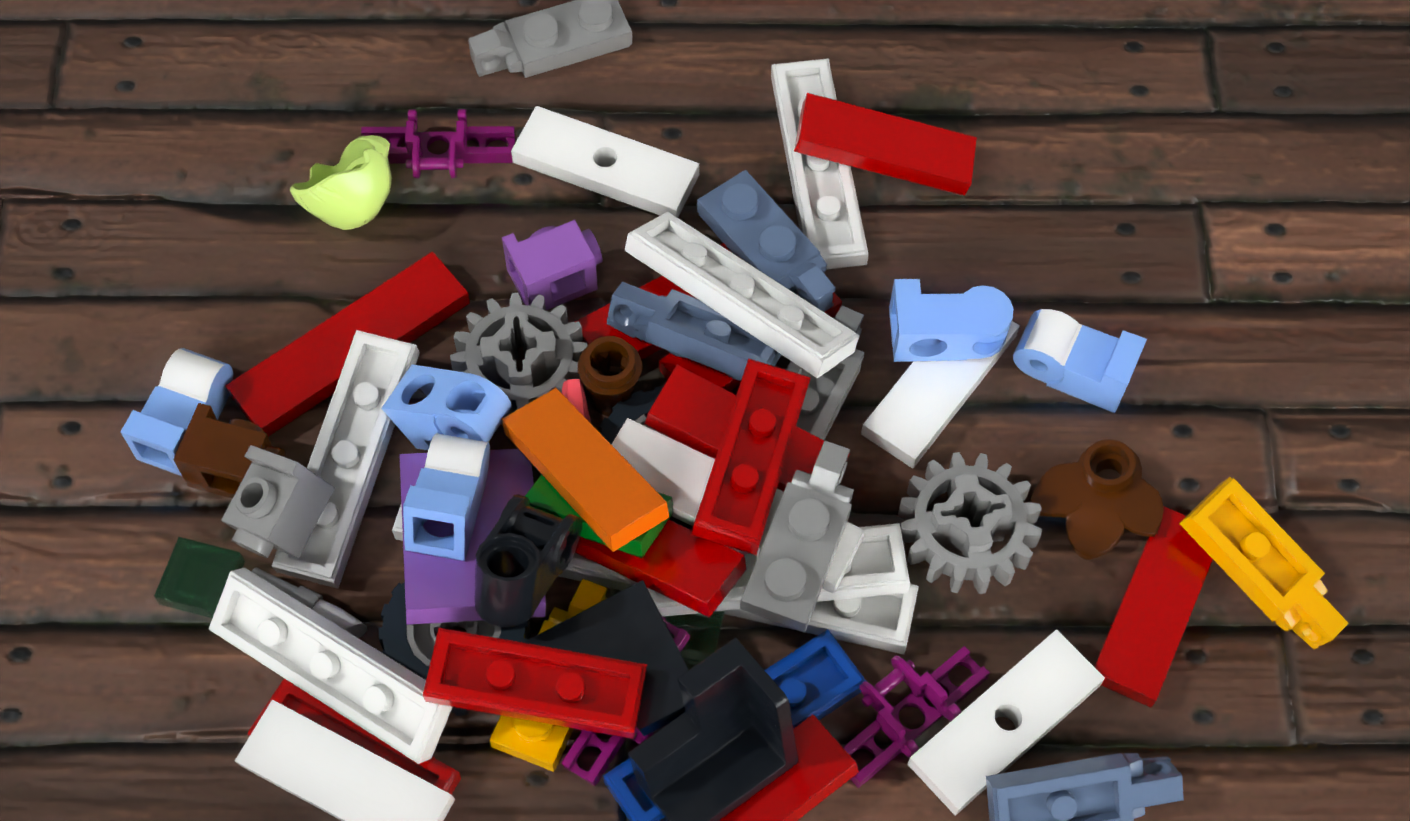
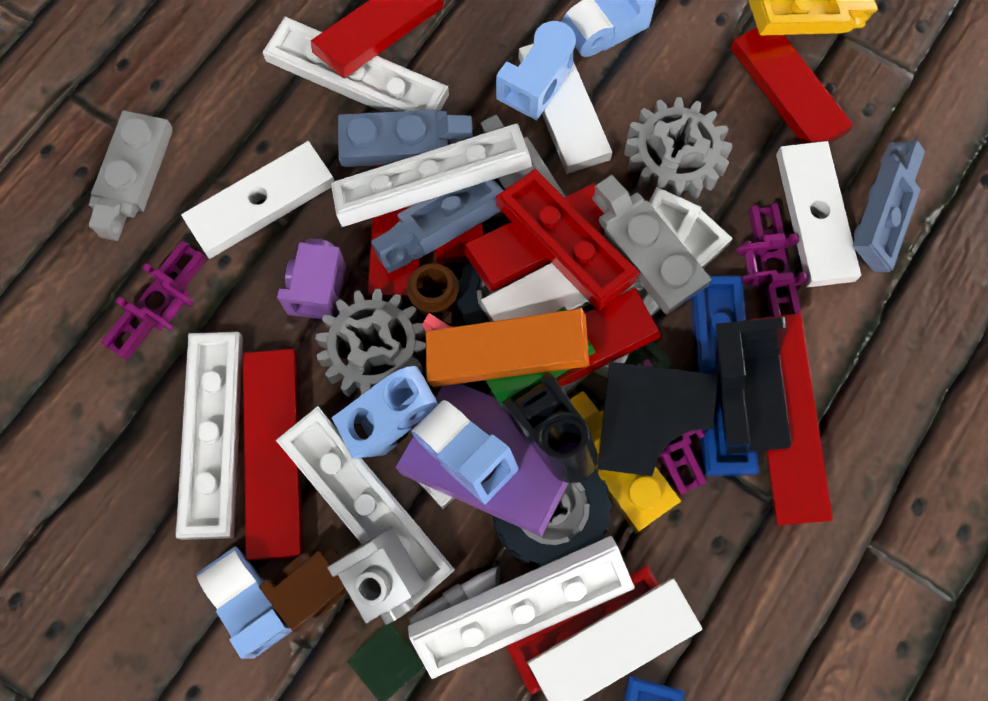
camera: 55 degrees left, 10 degrees up
yellowish green hair [290,135,392,230] -> none
red tile [423,628,647,739] -> none
reddish brown plate [1031,439,1164,560] -> none
none -> white tile [176,332,243,540]

